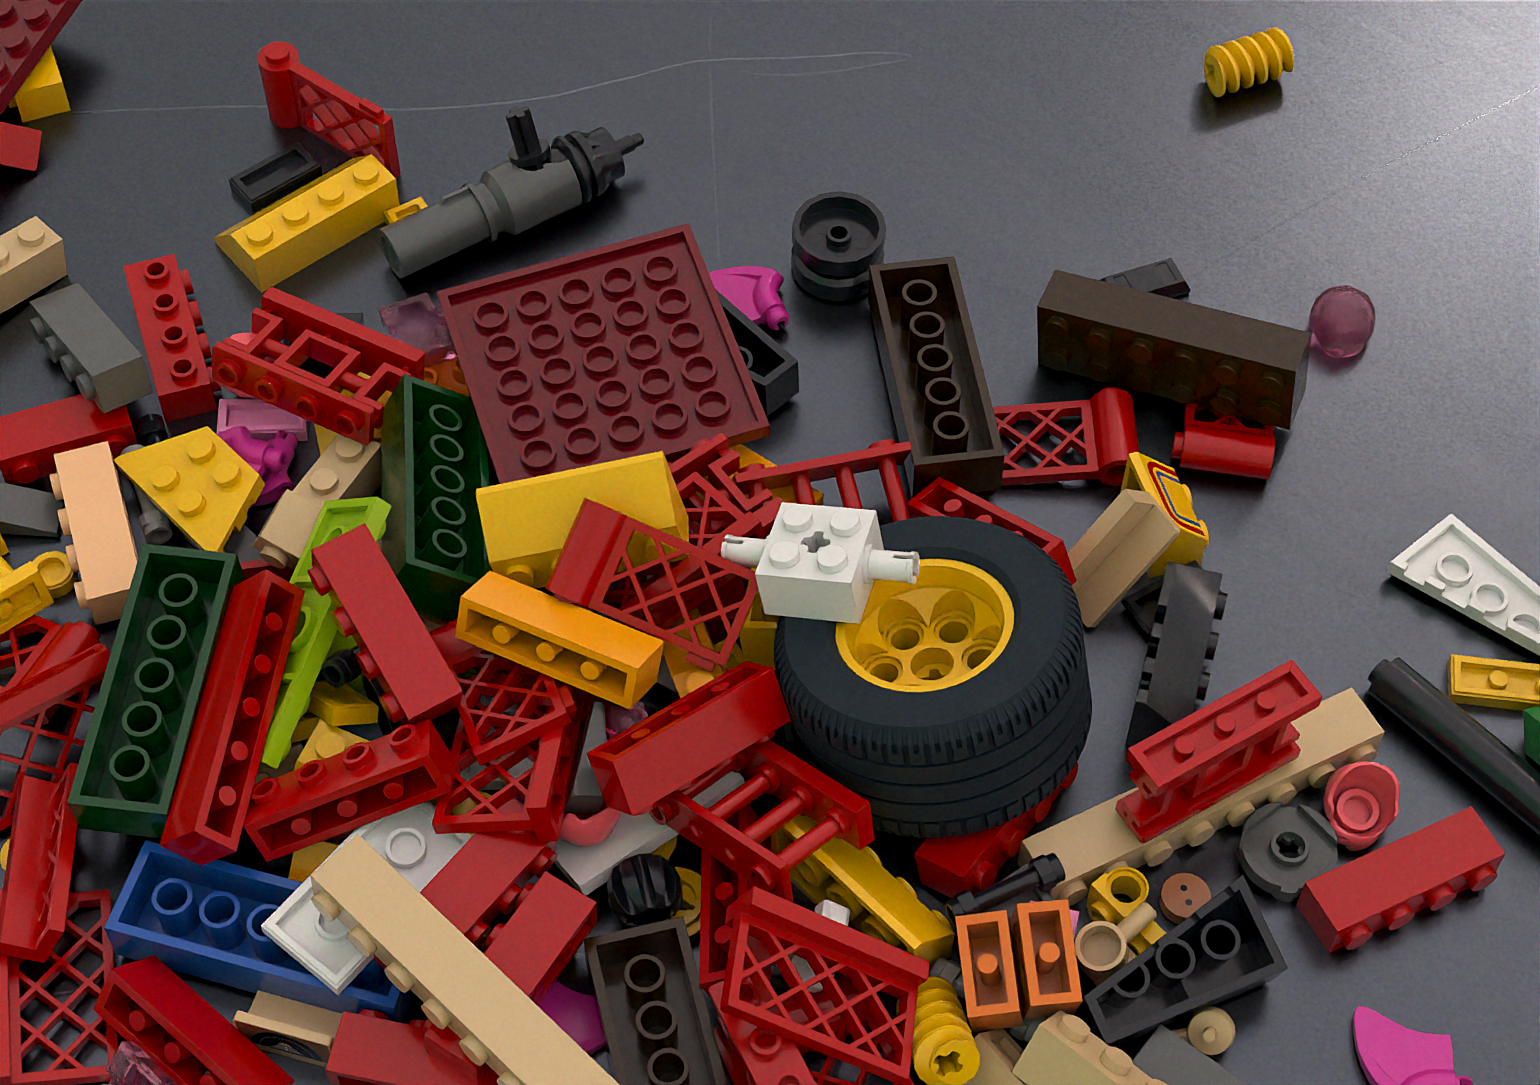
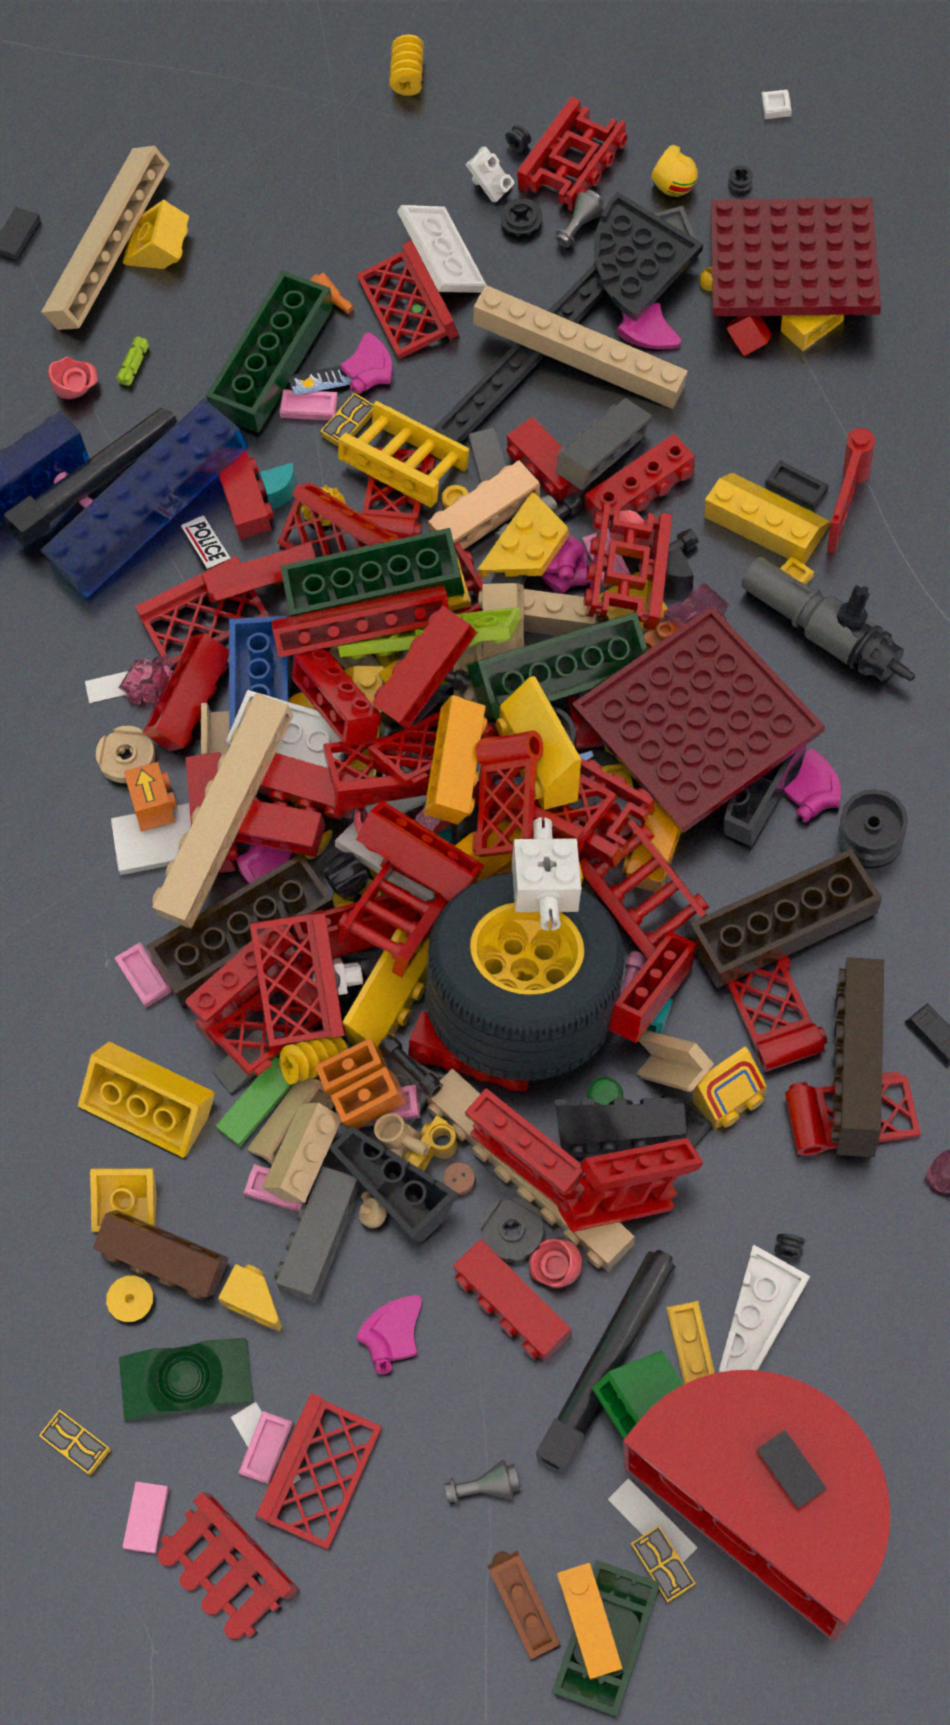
camera: 80 degrees right, 10 degrees up
none -> red fence [557,1138,704,1232]
none -> green piece [587,1077,623,1105]
none -> black bush [774,1233,805,1258]

